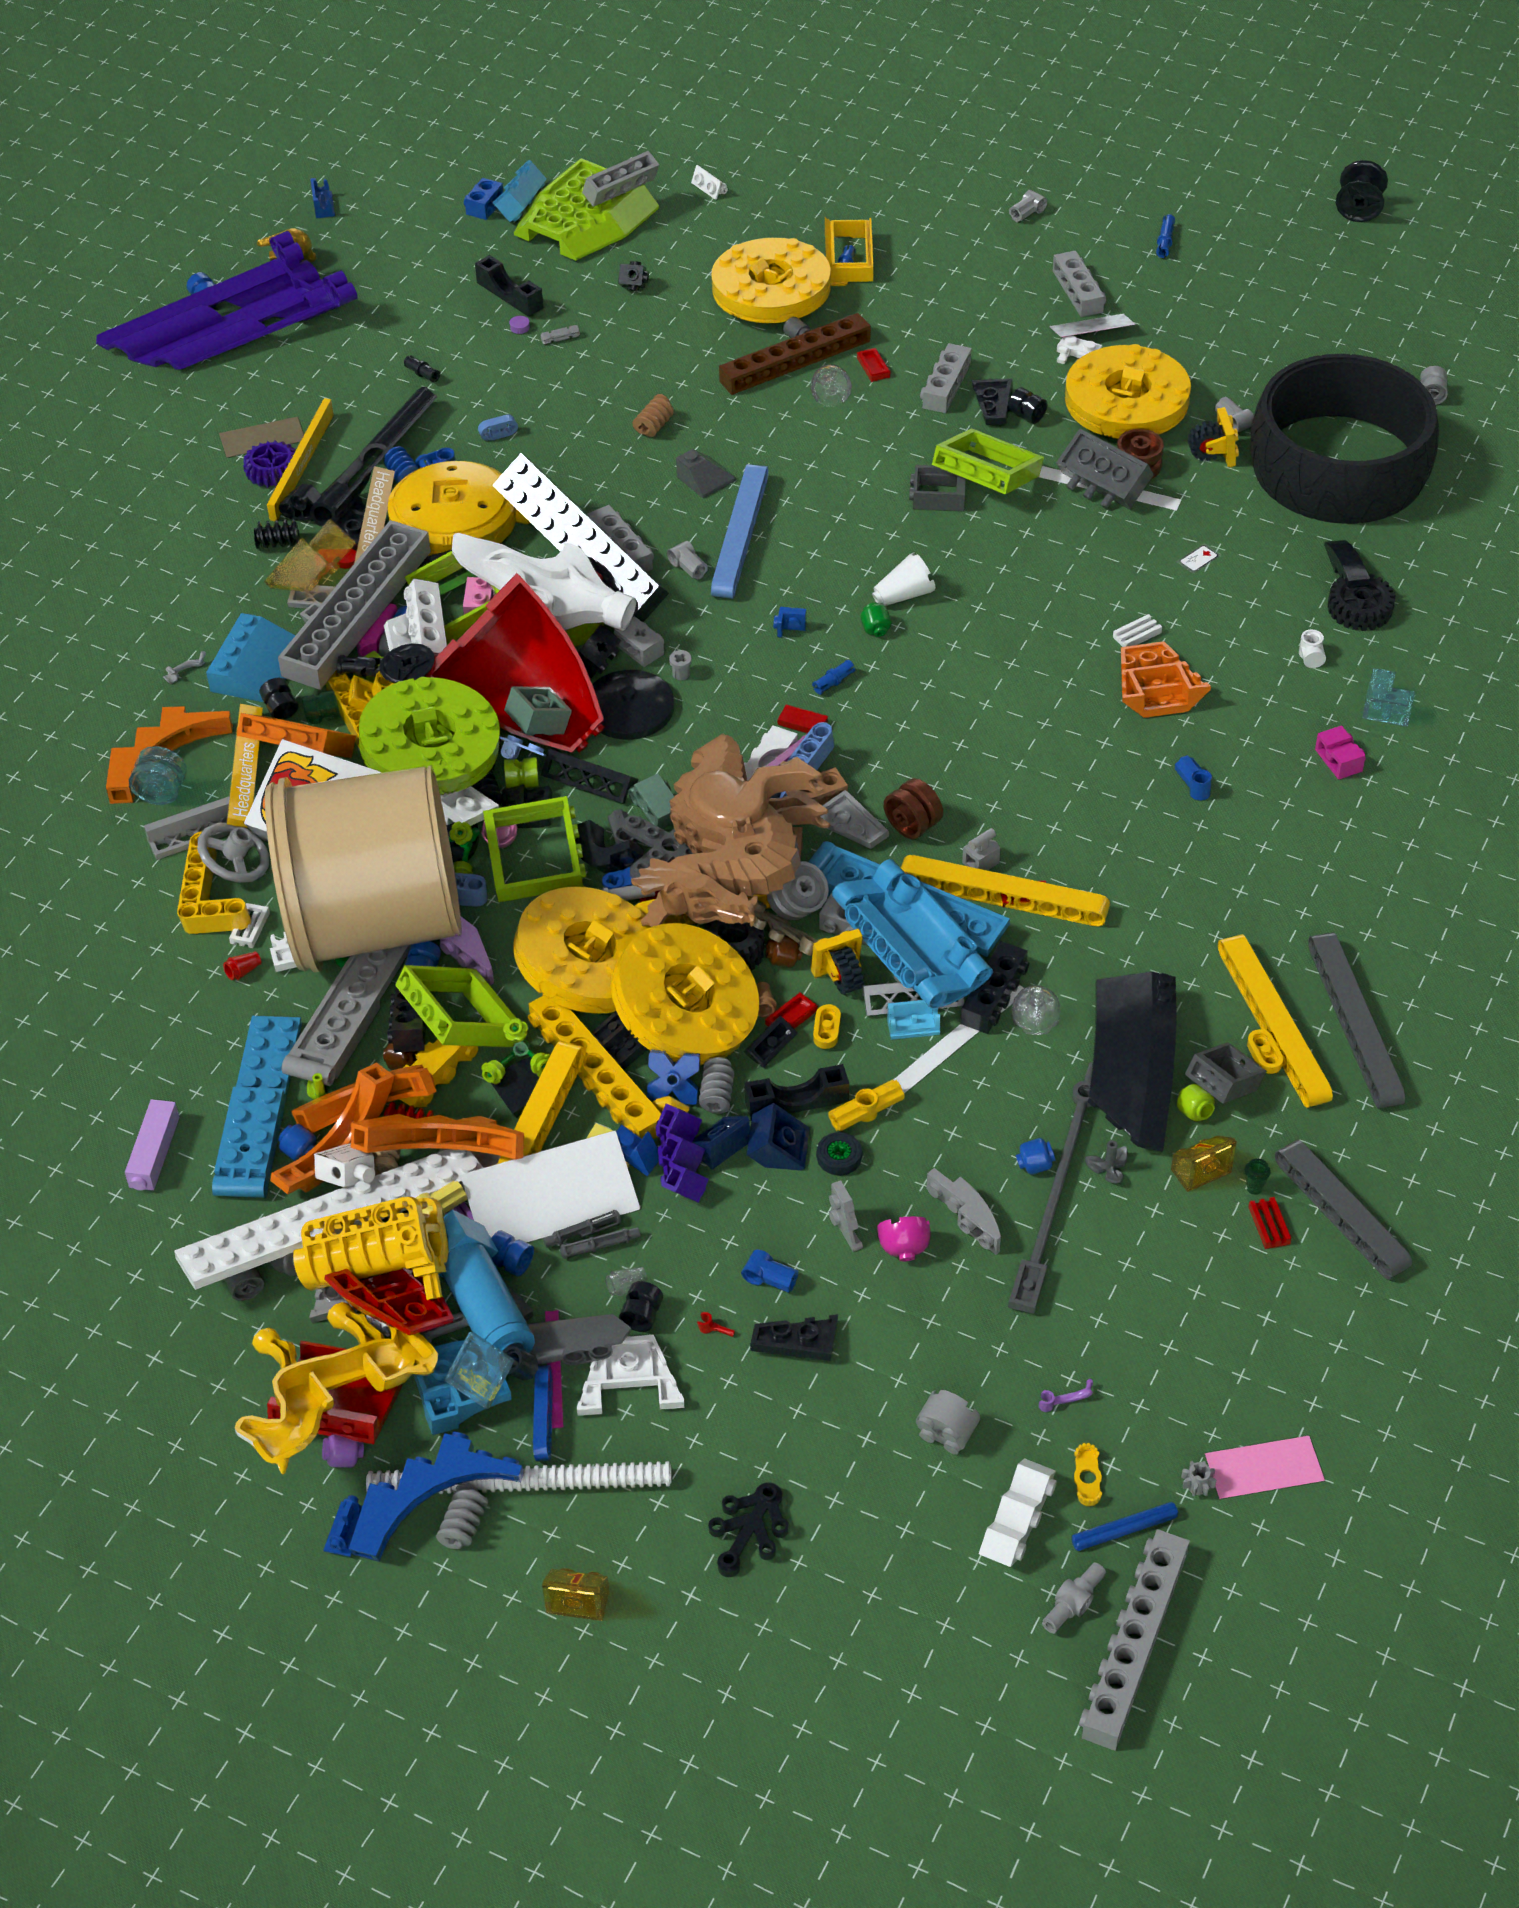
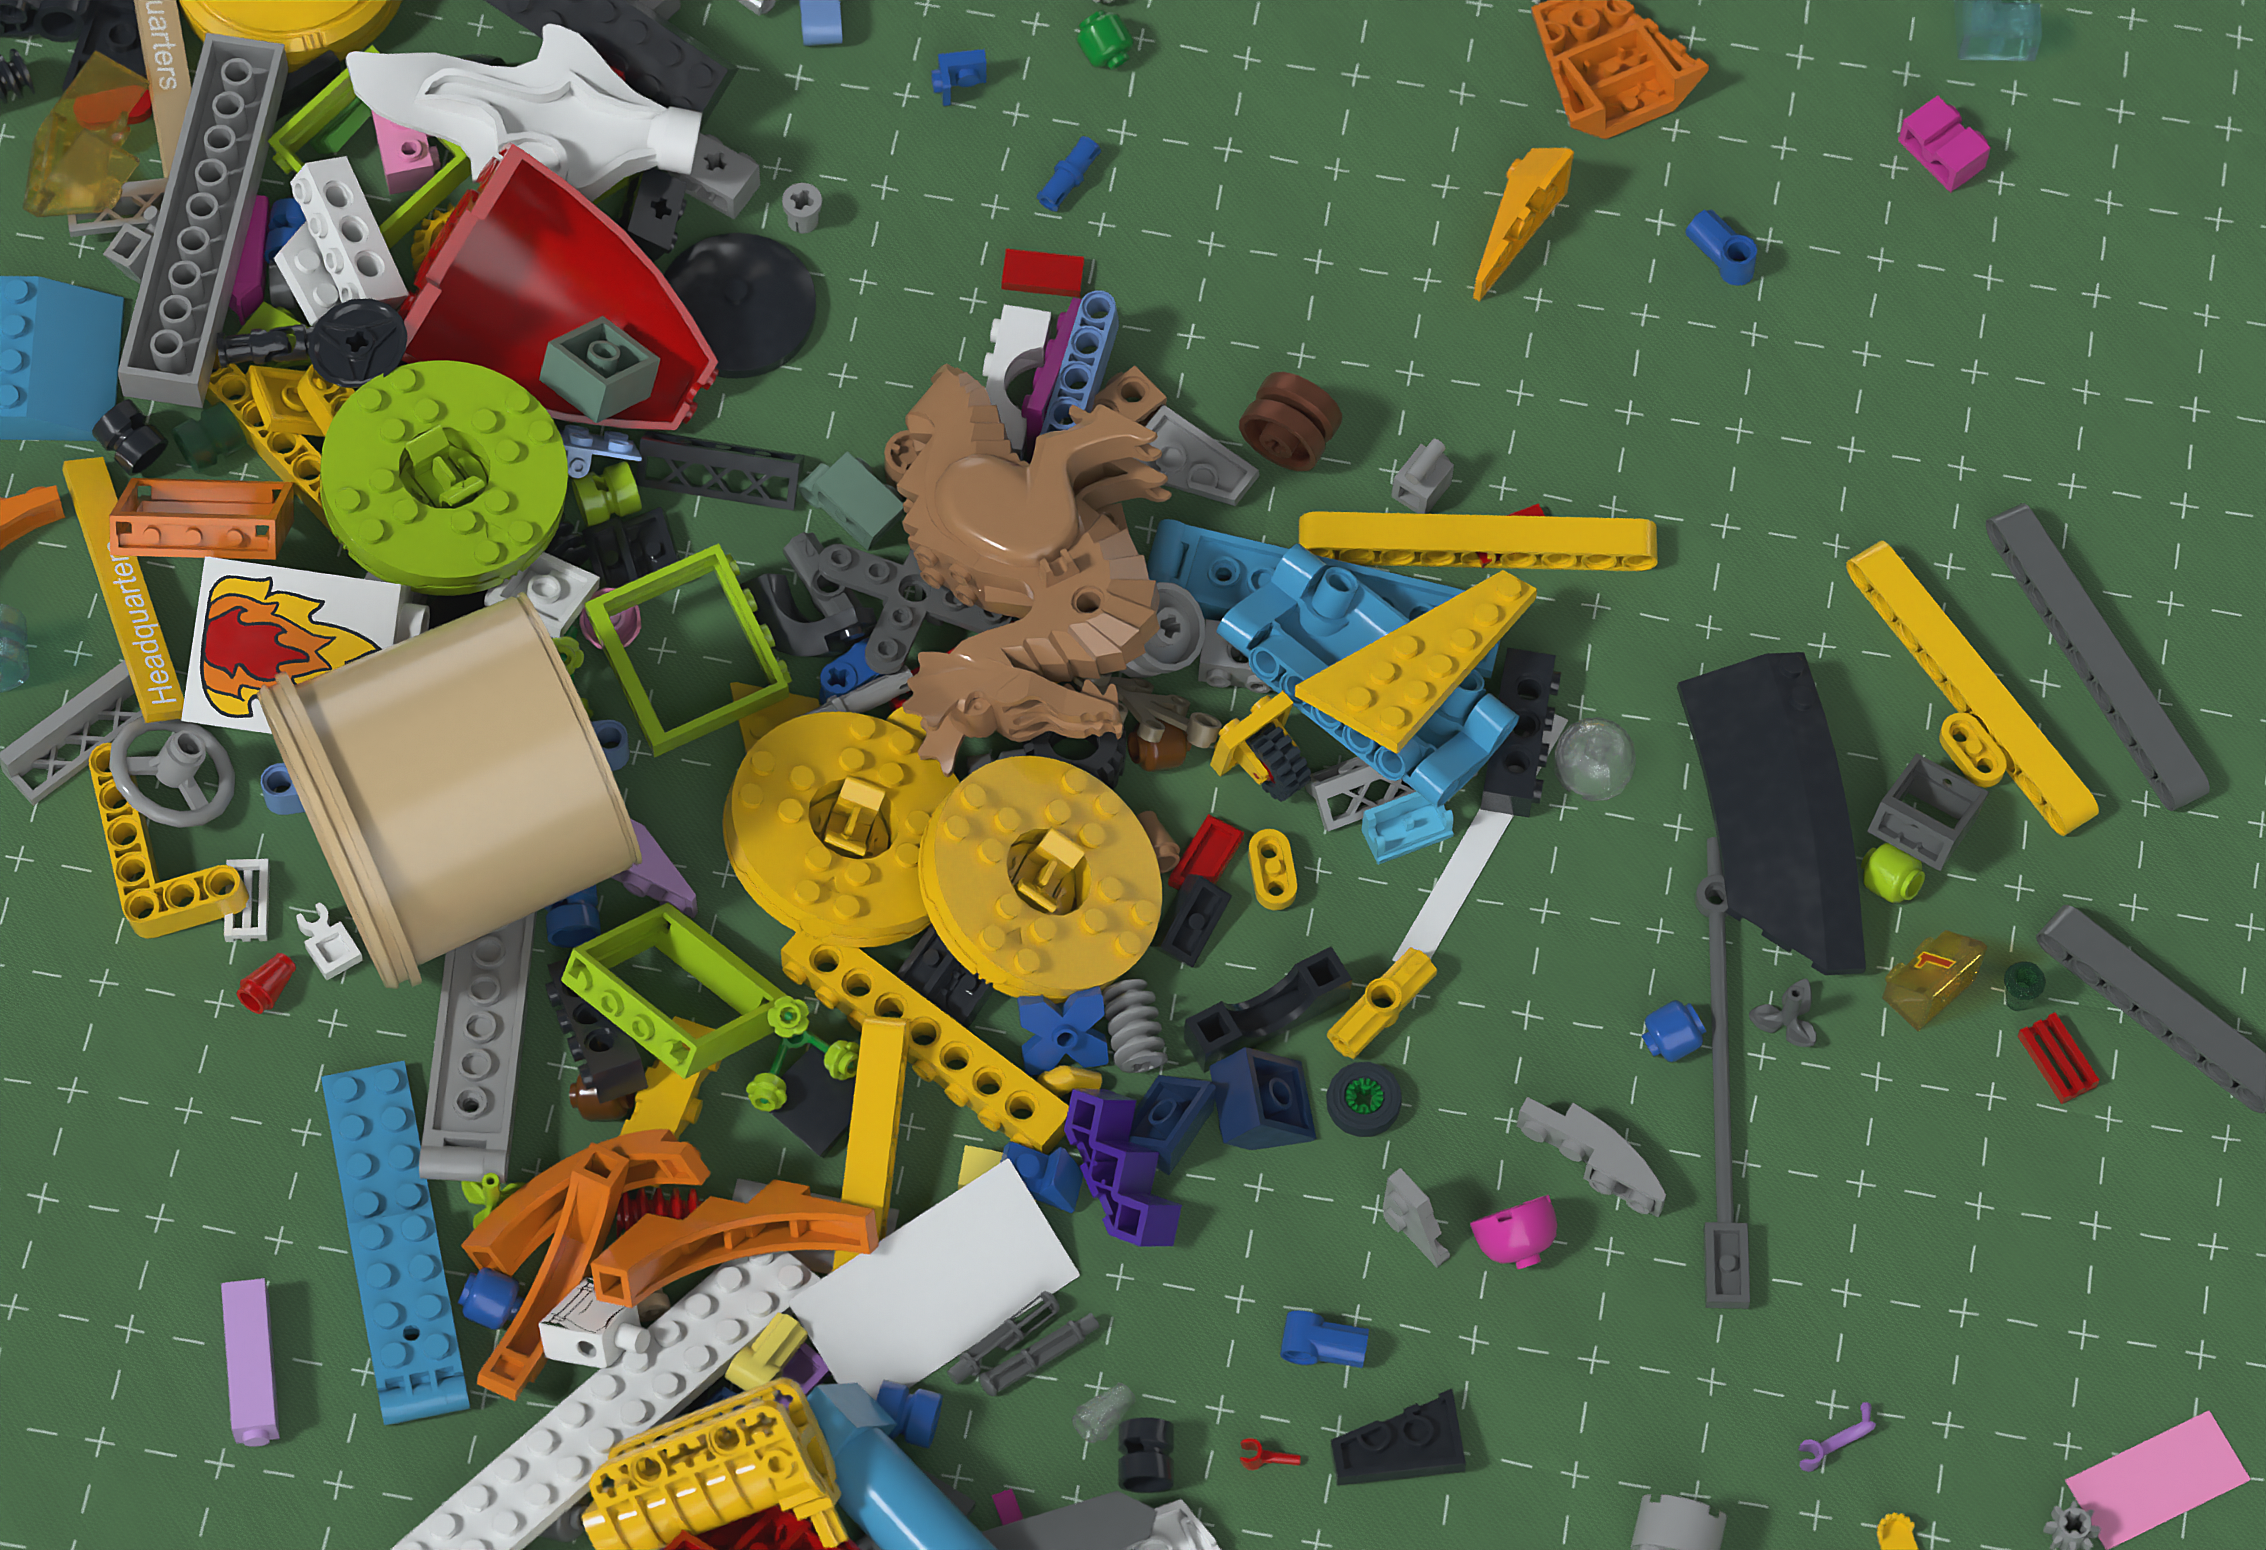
camera: 20 degrees left, 15 degrees up
none -> yellow wing [1295,570,1537,754]
none -> light orange wedge [1473,148,1574,302]

